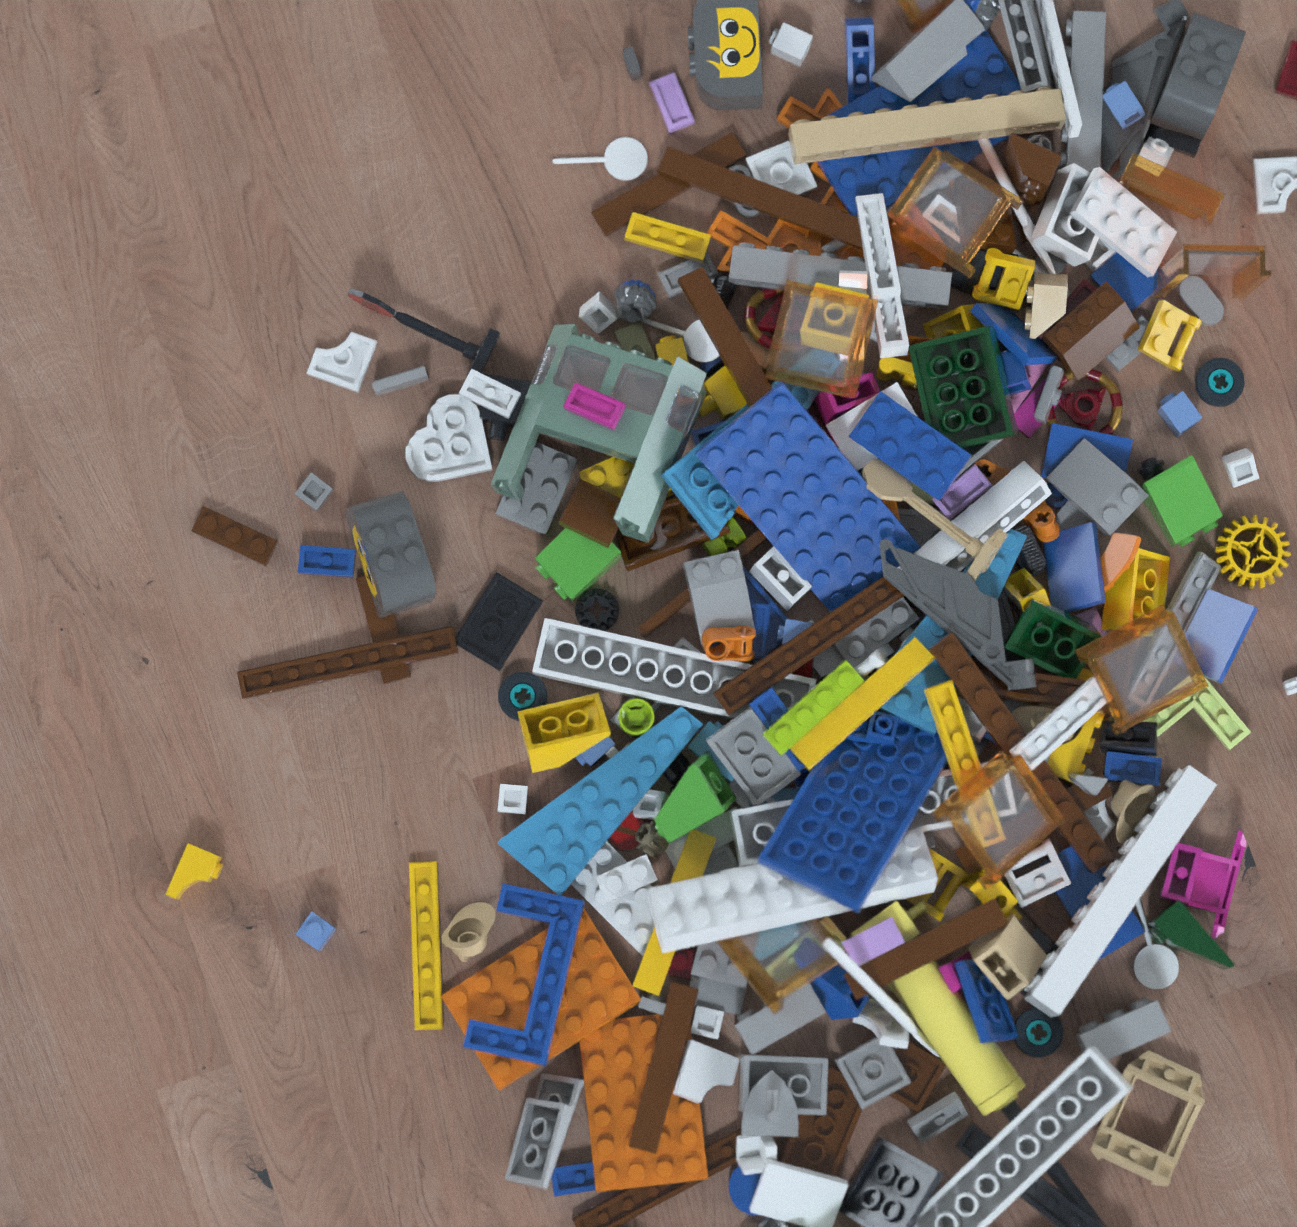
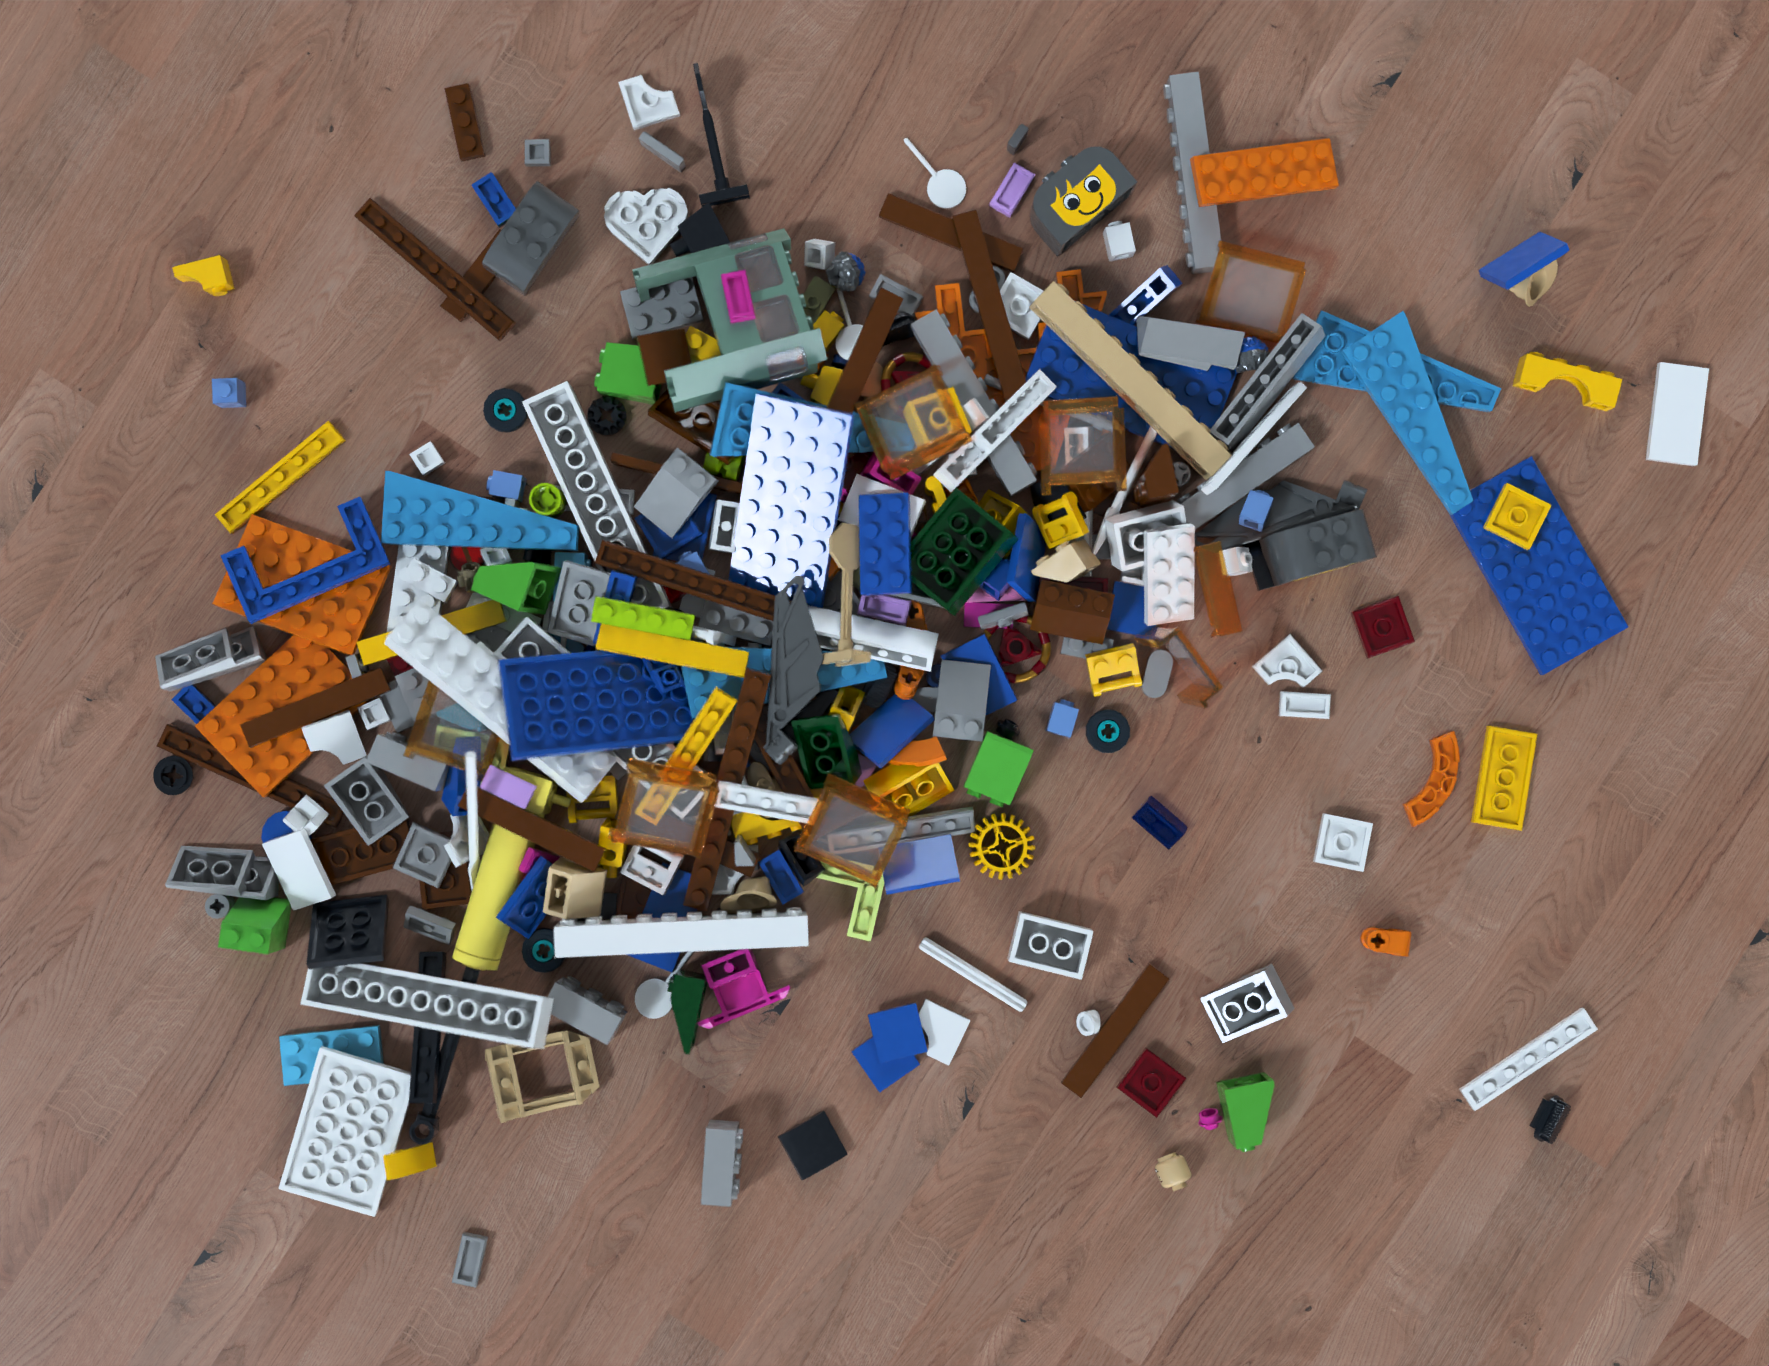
camera: 45 degrees right, 5 degrees up
tan piece [442,902,496,962] -> none
black tile [456,572,544,671] -> none
white plate [459,369,521,419] -> none
yellow slope [517,692,611,773] -> none
yellow plate [624,212,711,263] -> none
orange piece [701,626,756,661] -> none
light grey shield [741,1070,798,1137] -> none
white slope [1222,448,1259,488] -> none

